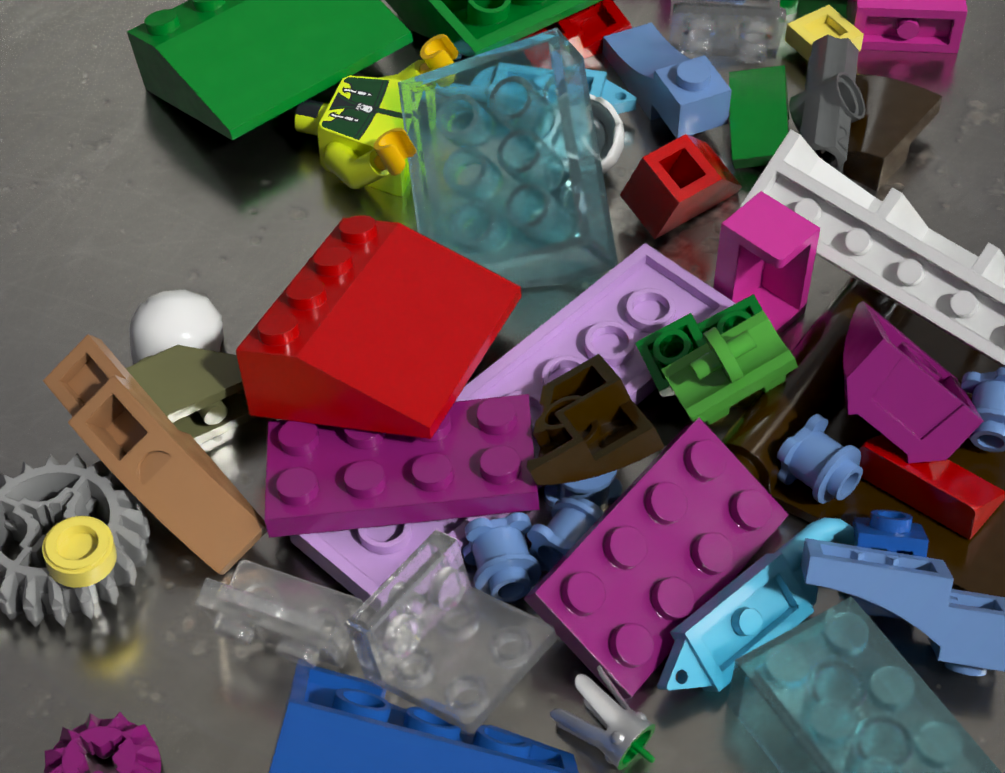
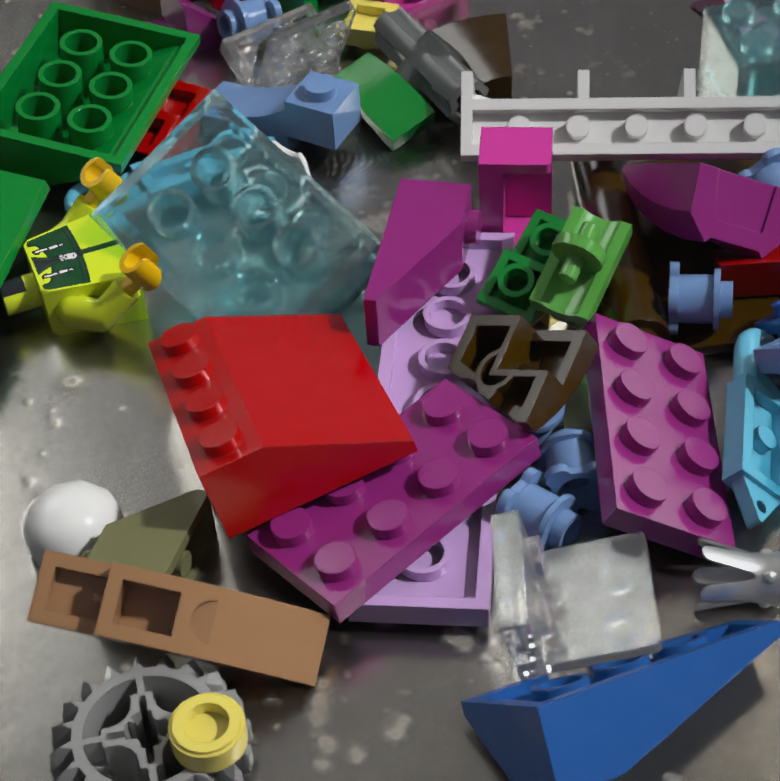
camera: 35 degrees left, 5 degrees down
clear bracket [195,560,366,669] -> none
red slope [620,134,742,239] -> none
none -> magenta slope [363,178,482,346]

